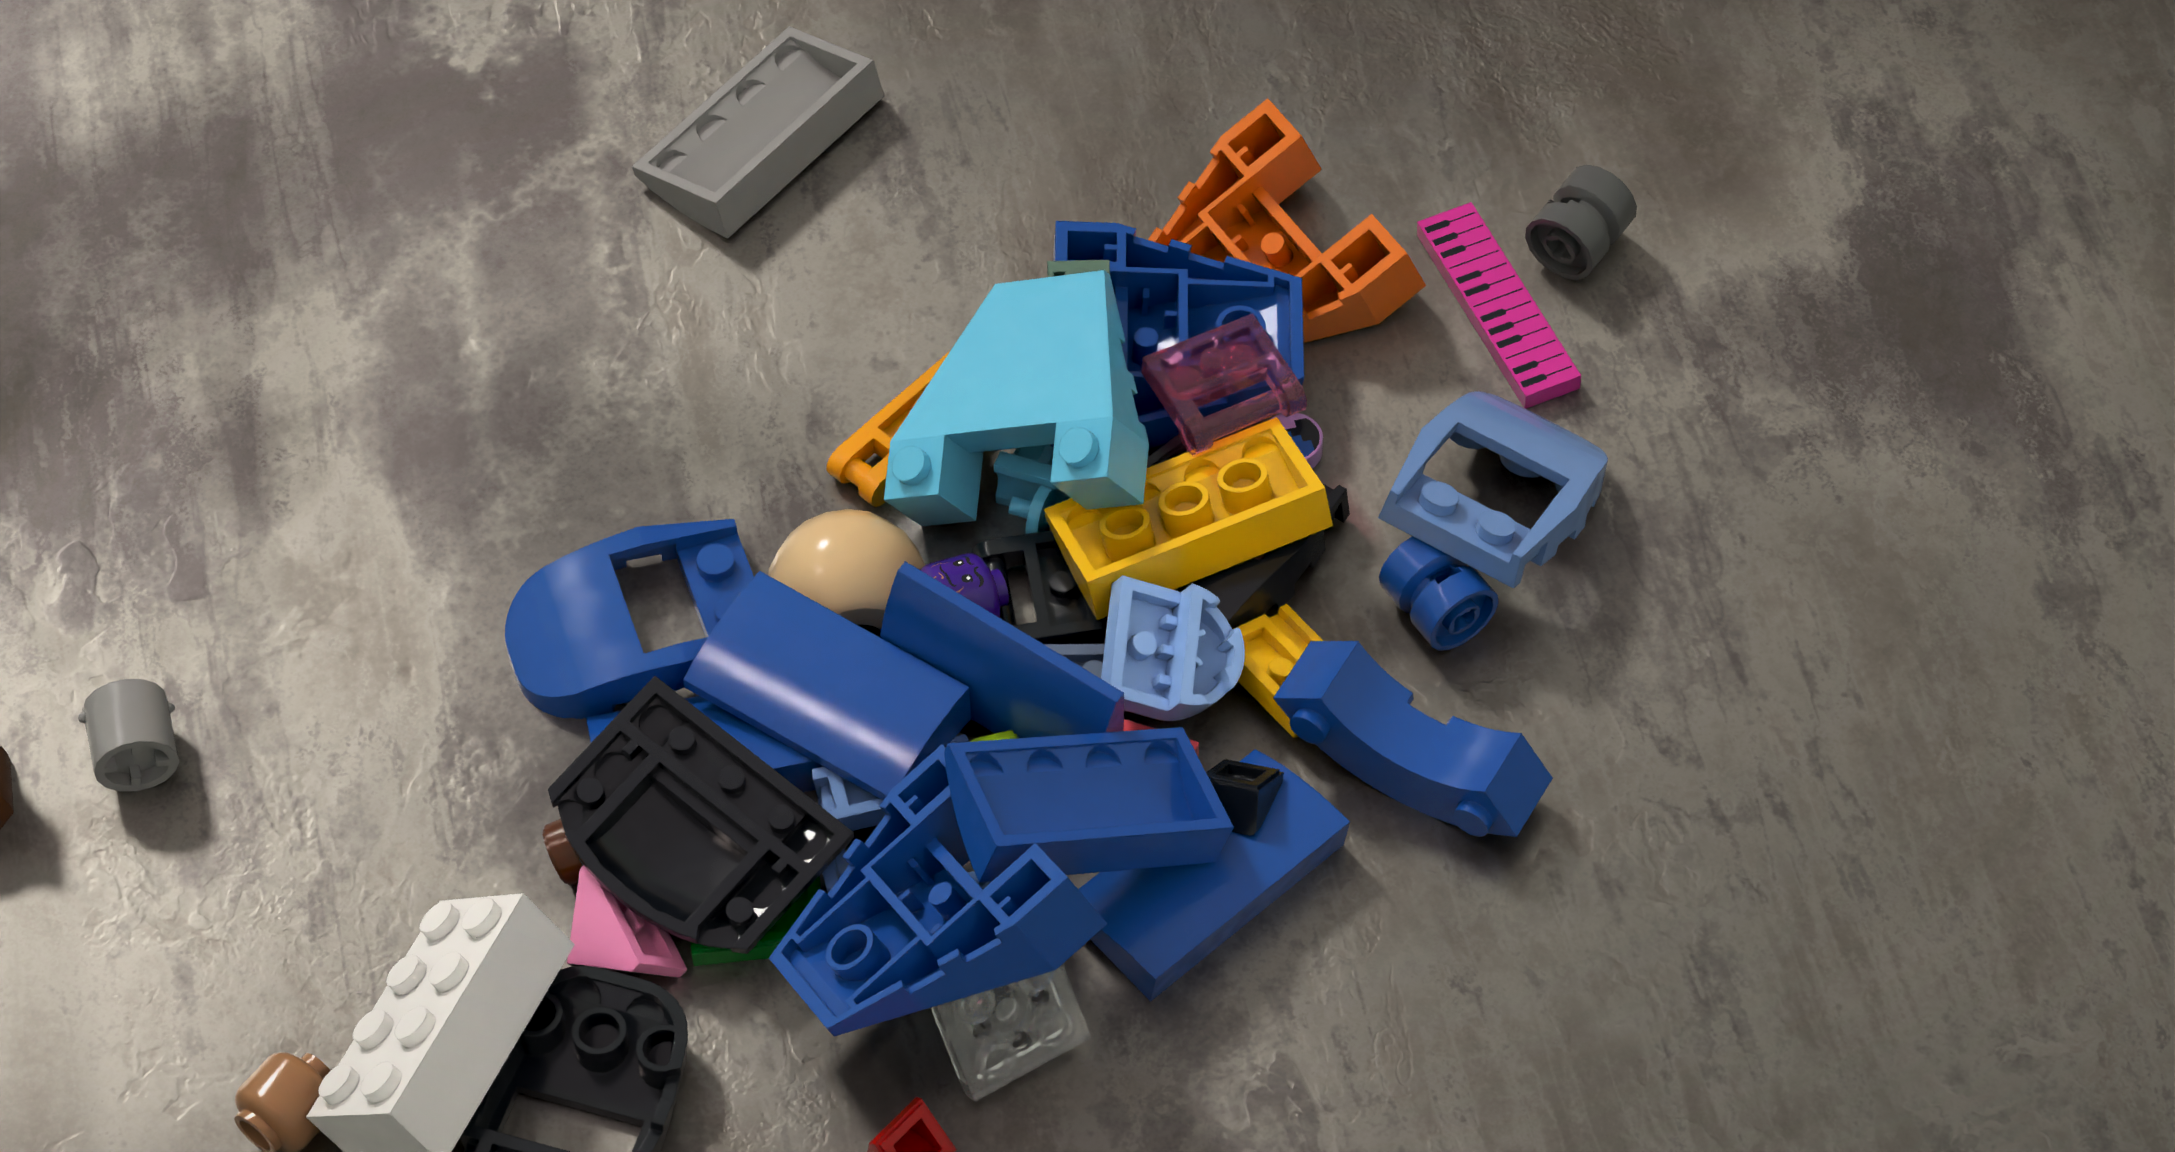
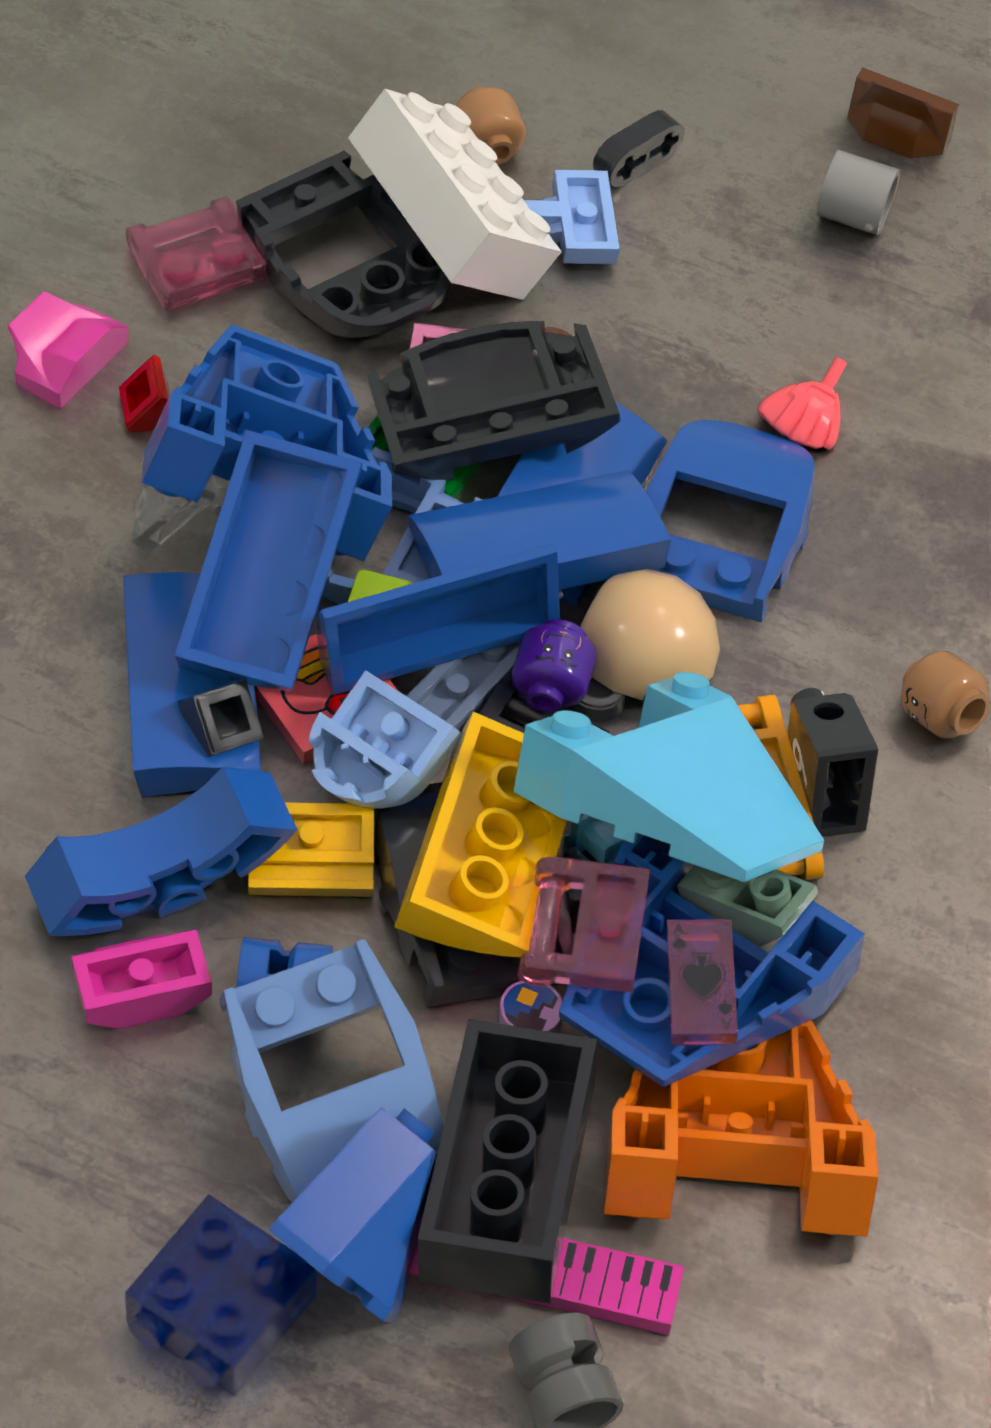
camera: 120 degrees right, 0 degrees up
none -> dark pink slope [71,929,212,1029]
none -> clear blue brick [125,1194,317,1397]
none -> slope [269,1107,438,1324]
none -> black brick [418,1019,597,1304]
none -> light blue hinge [524,170,620,264]
none -> black beam [593,110,685,187]
none -> clear pink tile [667,919,738,1045]
none -> coral piece [758,357,847,450]
none -> black torso [788,688,879,836]
none -> medium nougat head [901,651,990,739]

